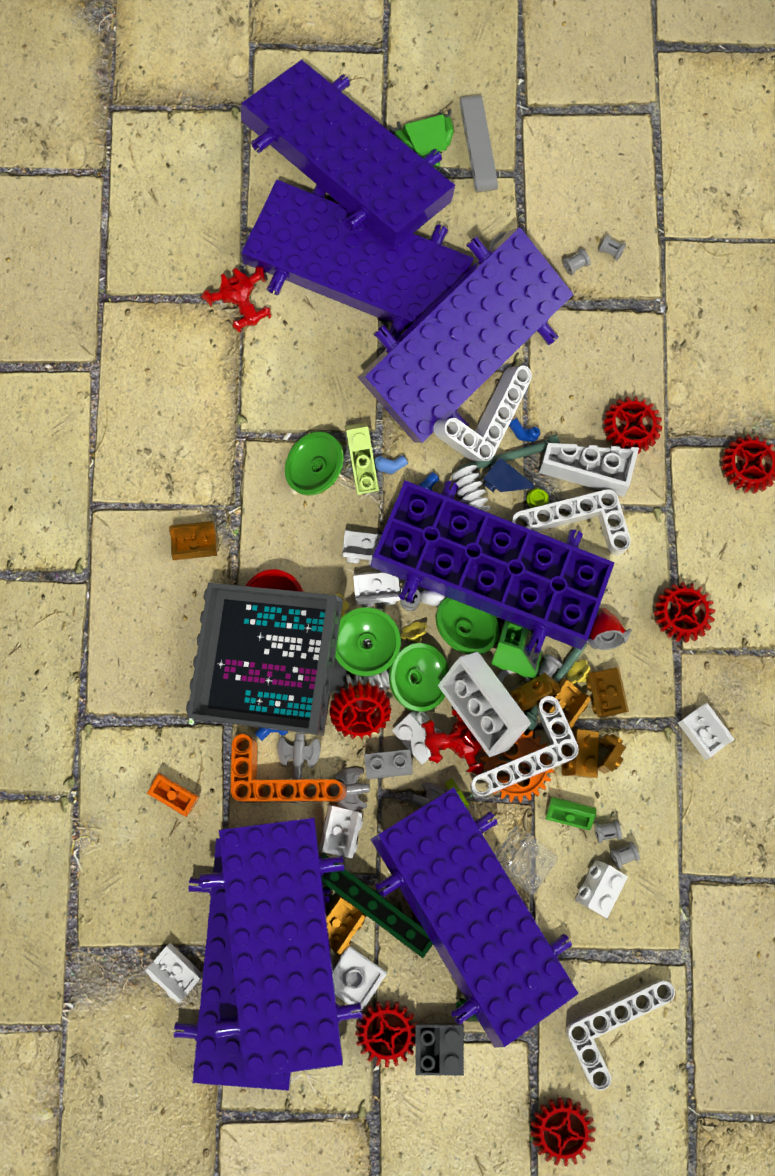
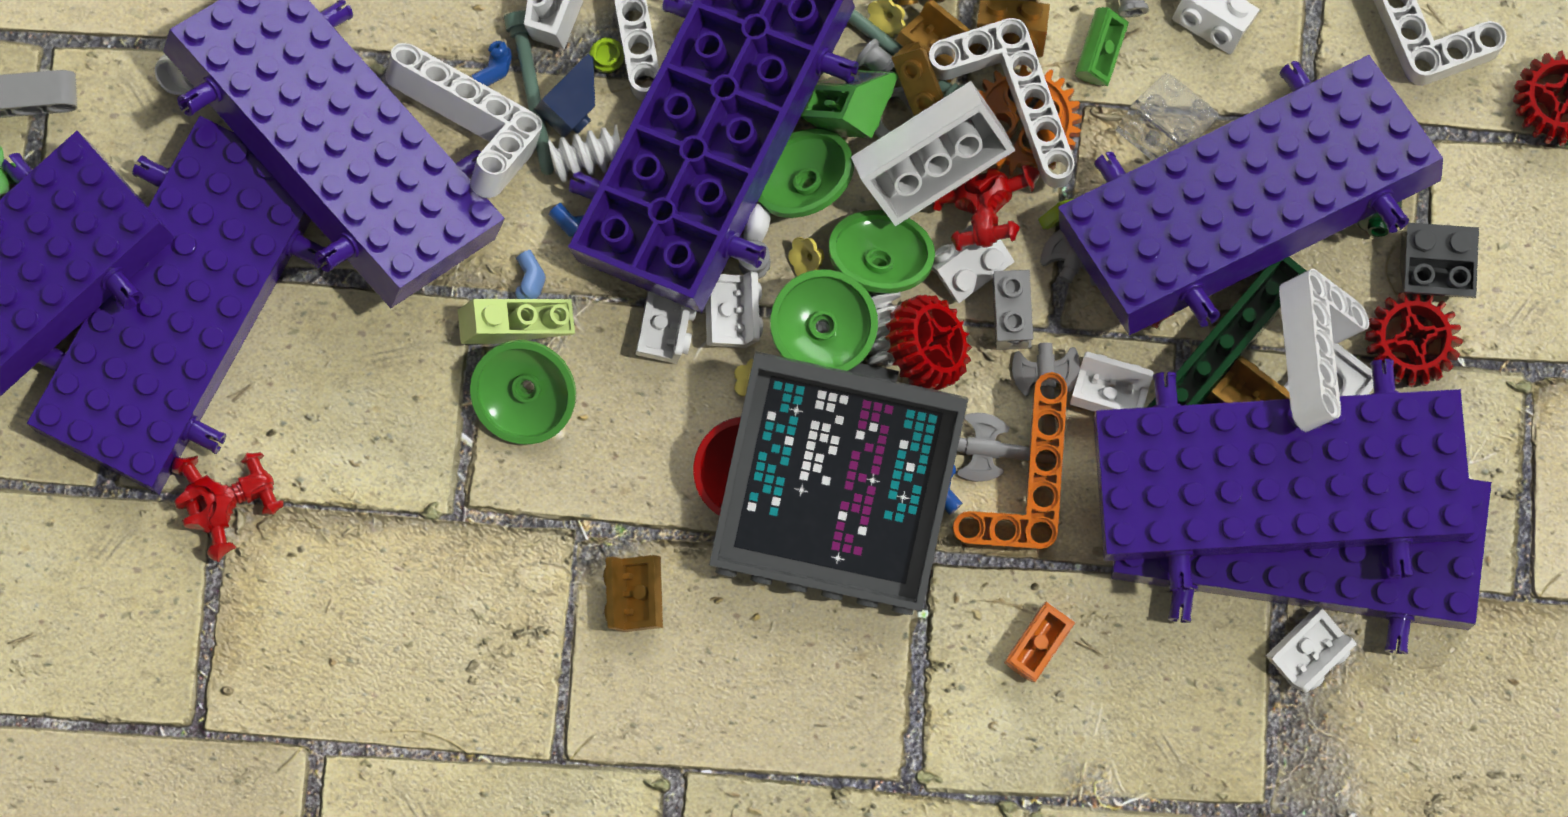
camera: 80 degrees left, 0 degrees up
none -> white beam [1279,269,1369,432]

